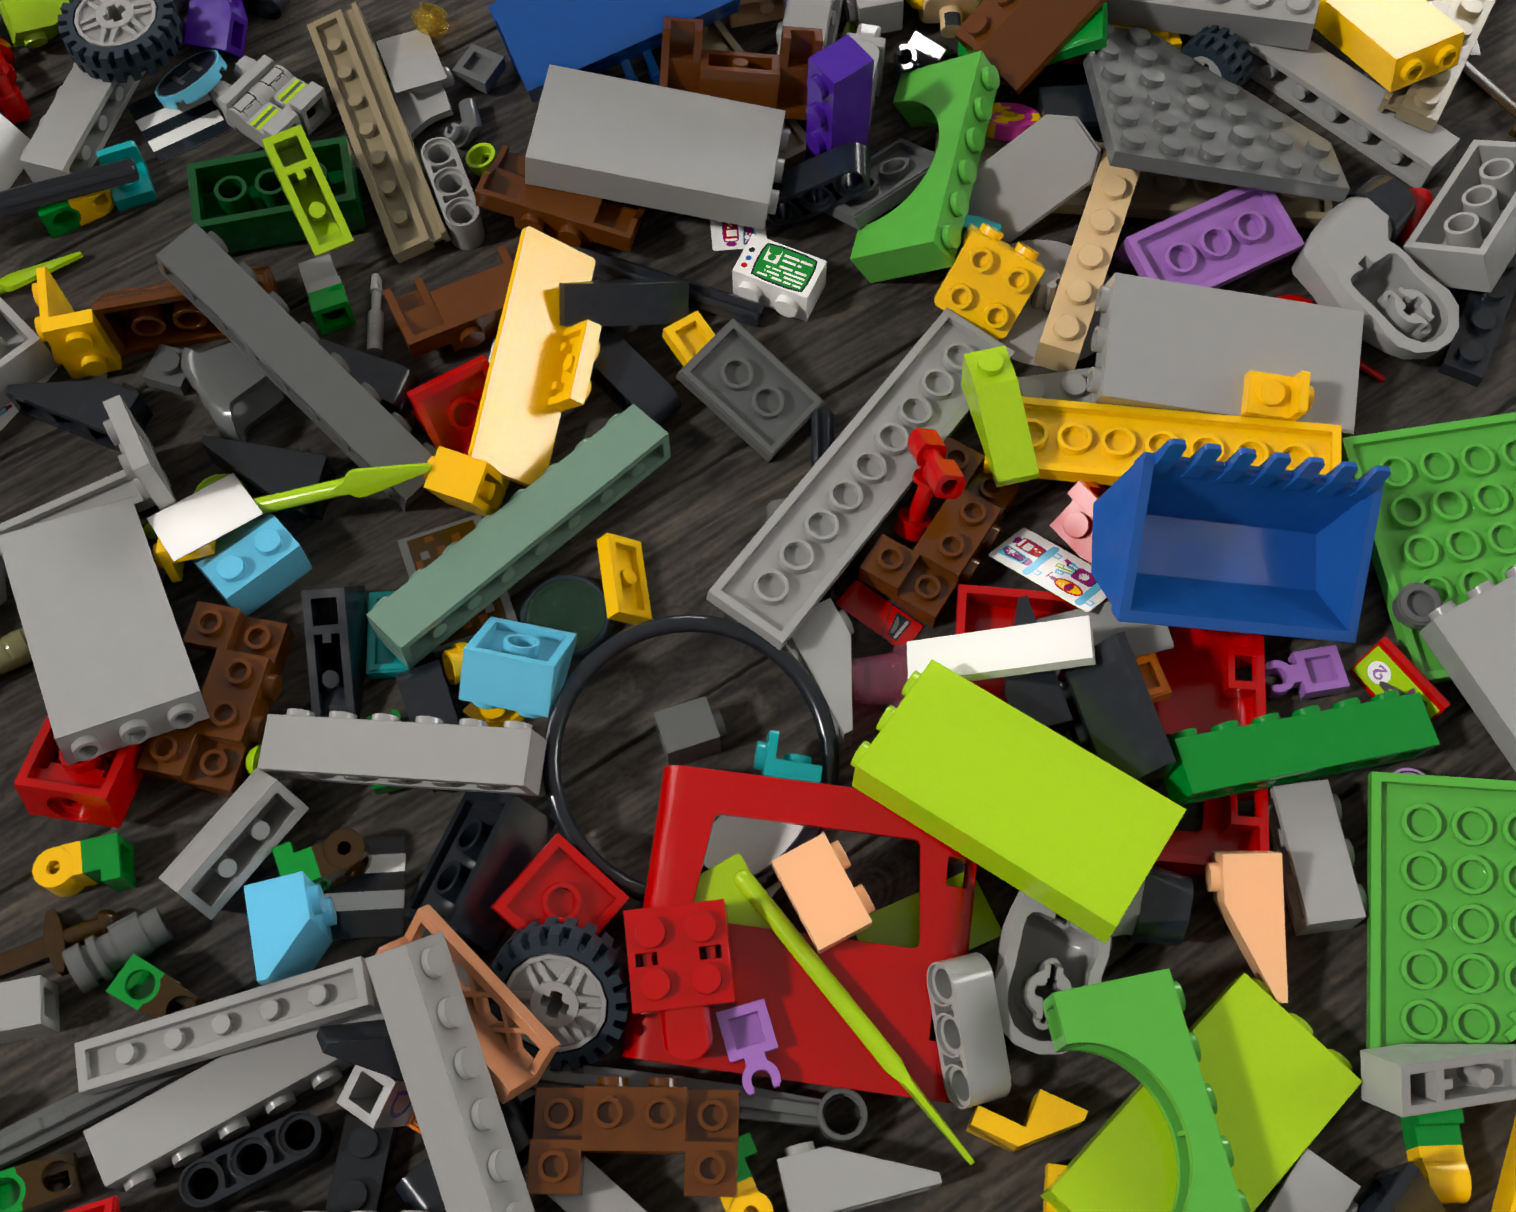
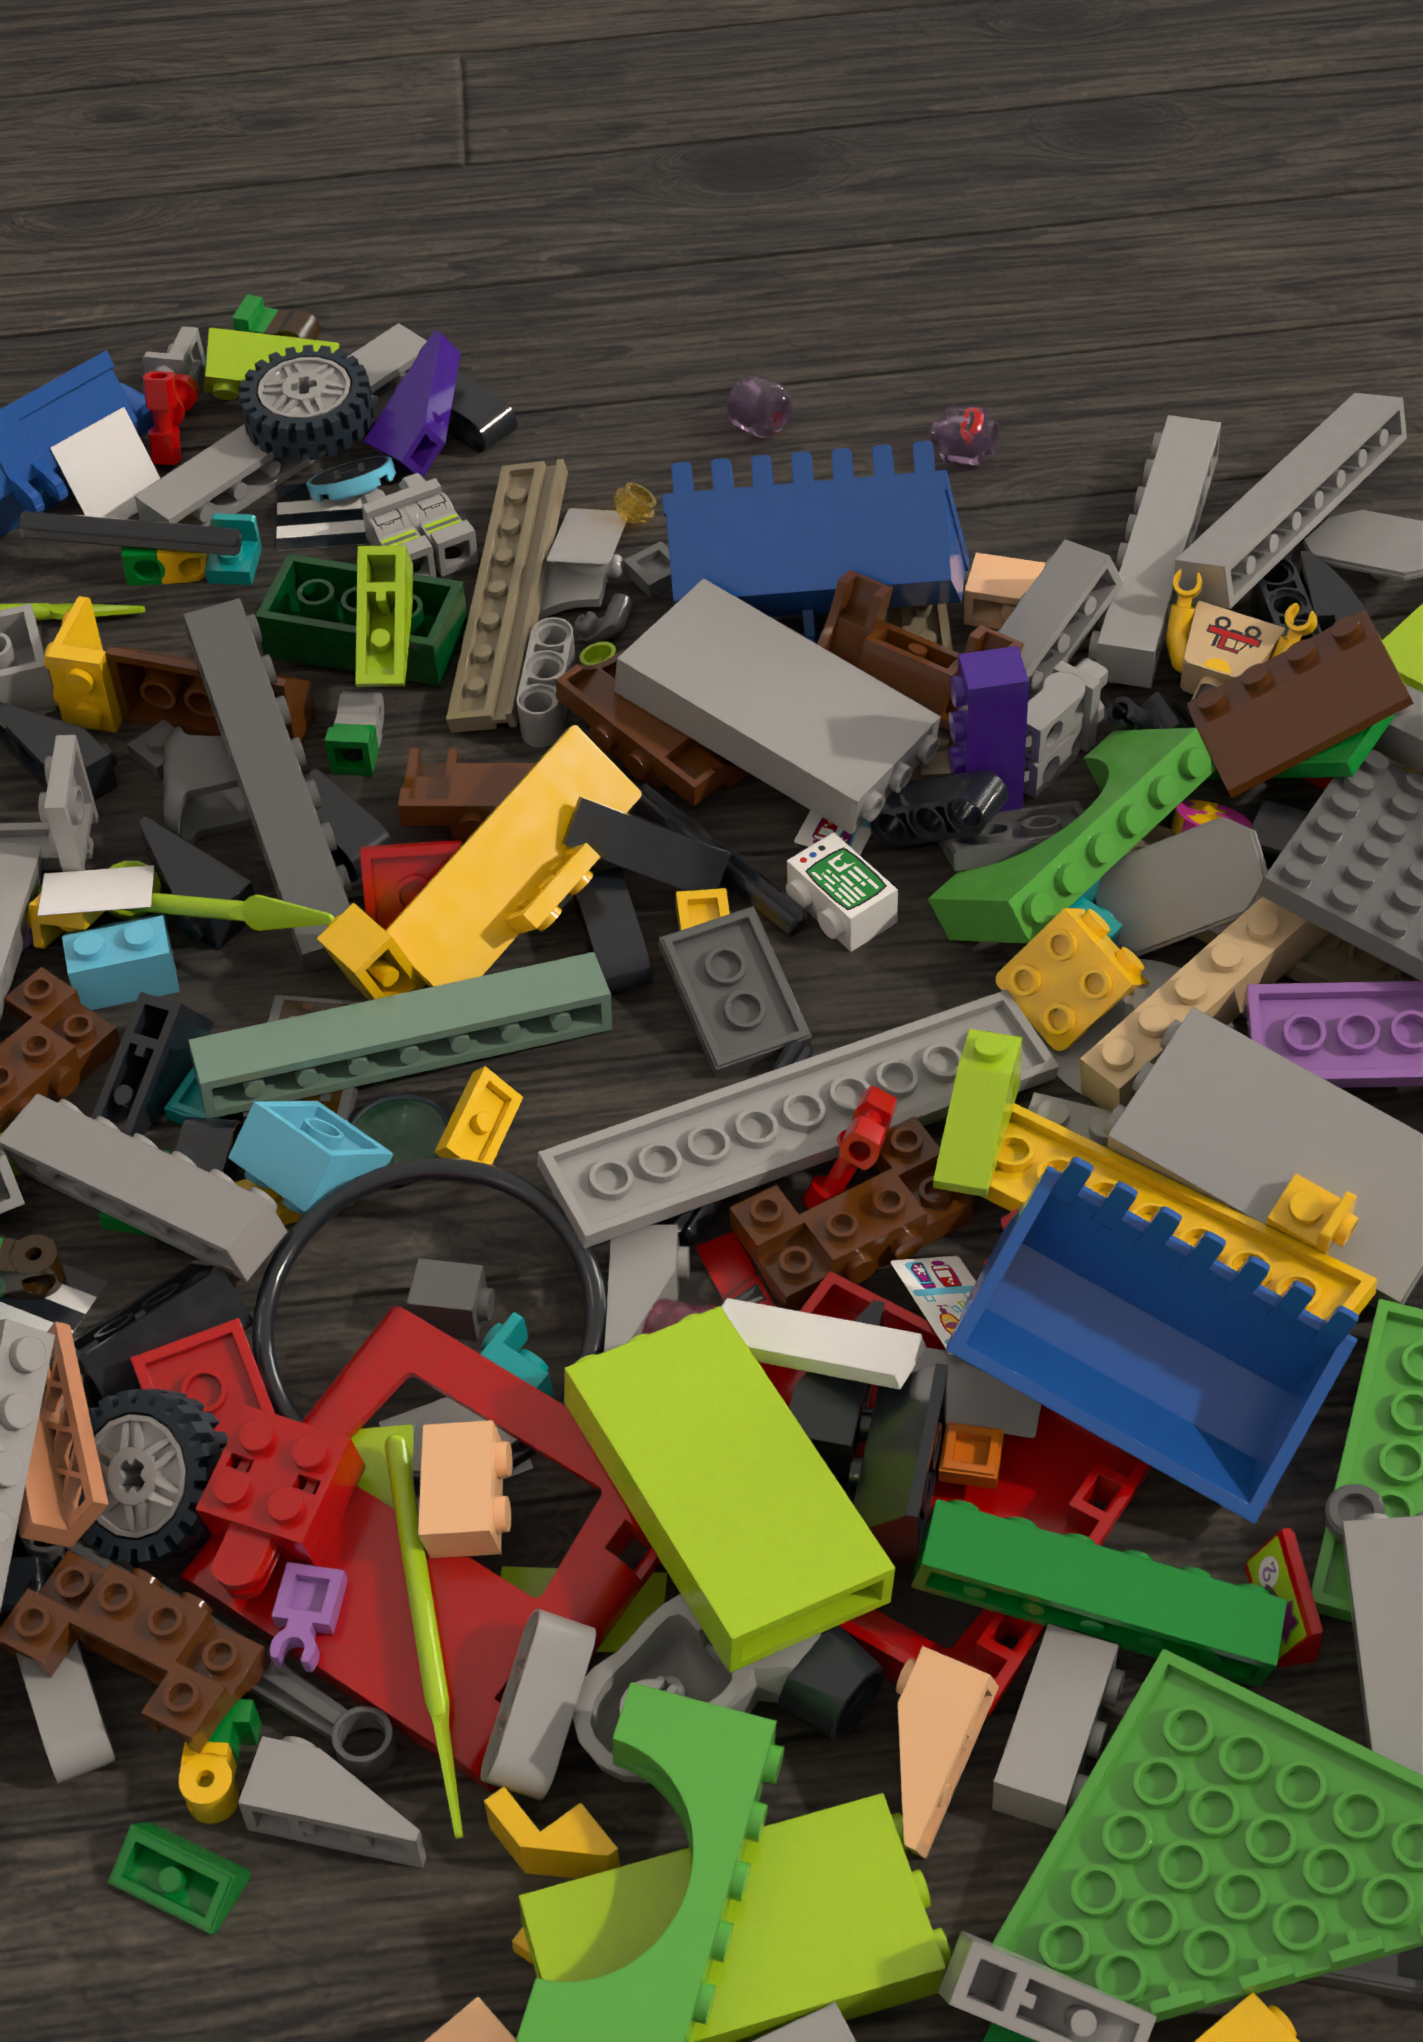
camera: 30 degrees right, 15 degrees down
light grey piece [366,273,384,357] -> none
medium lavender plate [1265,645,1350,700] -> none

